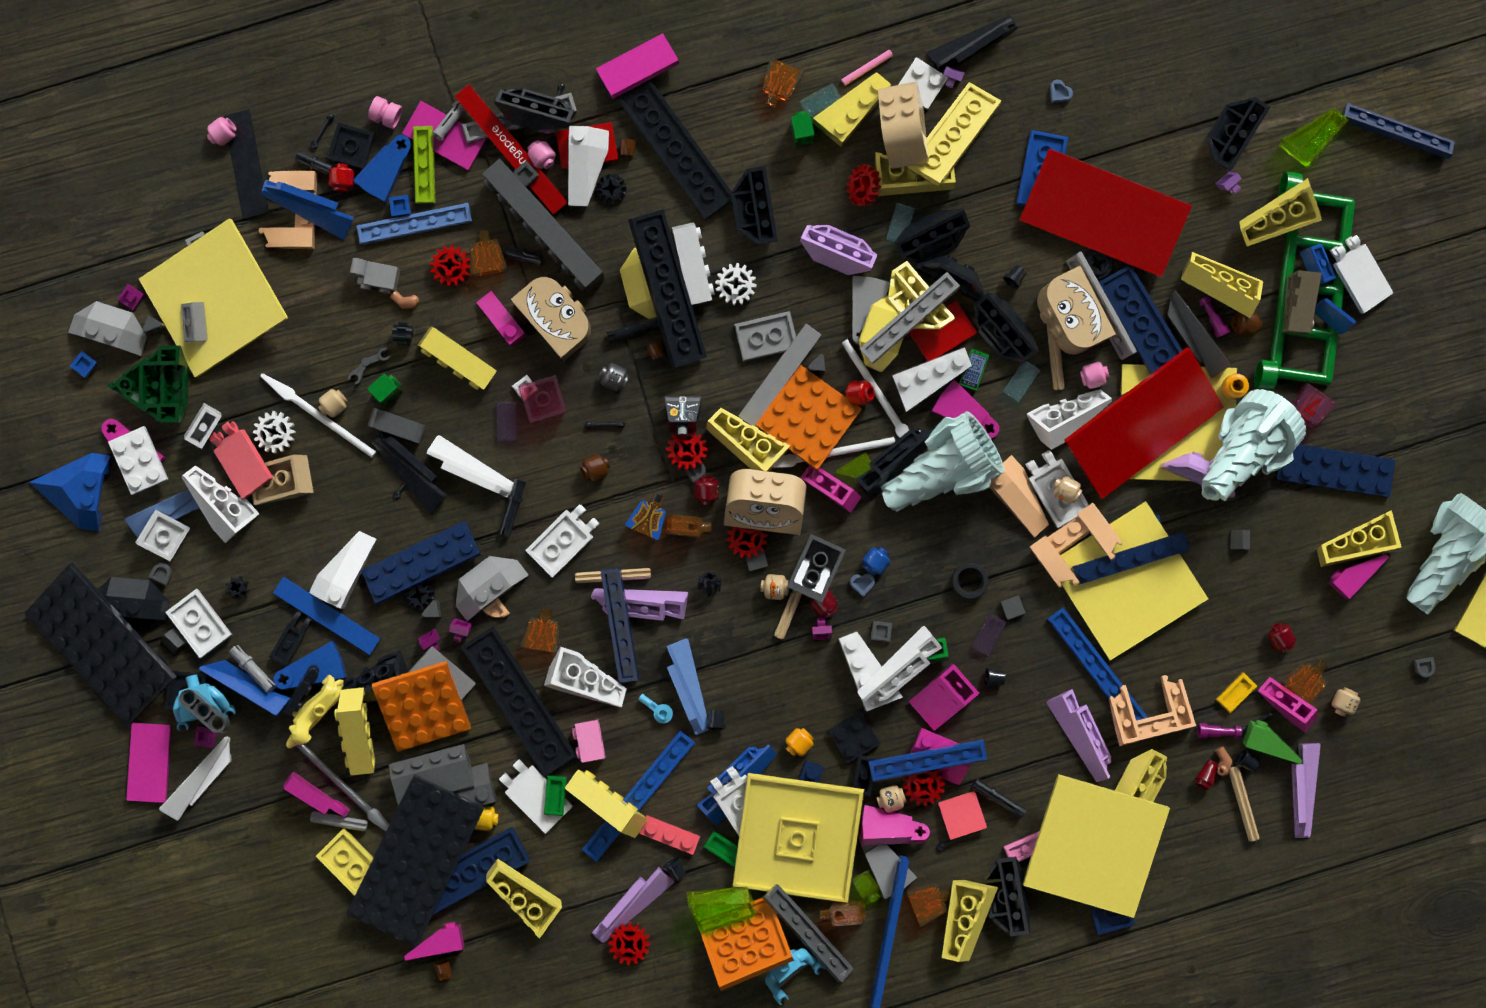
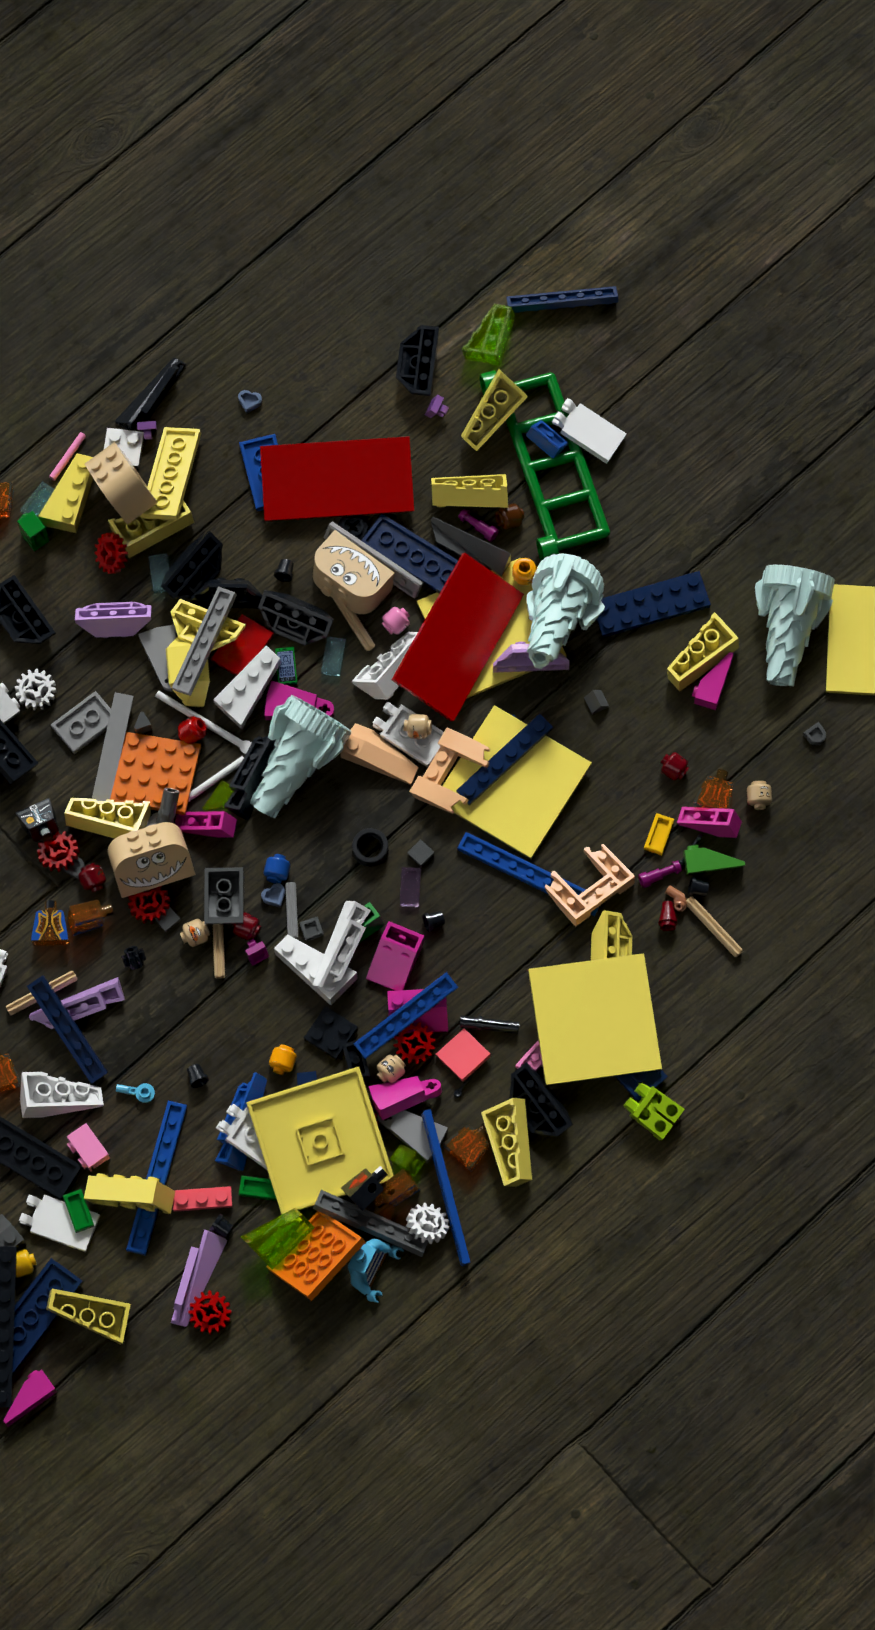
camera: 20 degrees left, 15 degrees down
reddish brown hose [434,961,452,981] -> none
medium blue wedge [667,639,709,735] -> none
lavender wedge [1047,689,1111,782] -> none
dark tan wedge [1282,270,1322,335] -> none
lavender wedge [1291,743,1320,838] -> none
clear pink torso [1293,383,1337,427] -> none
blue slope [1314,298,1356,334] -> none
none -> dark grey axle [156,788,180,824]
none -> light grey axle [285,882,298,938]
none -> black torso [341,1166,388,1211]
none -> white gear [406,1203,449,1244]
none -> lime hips [624,1083,685,1140]

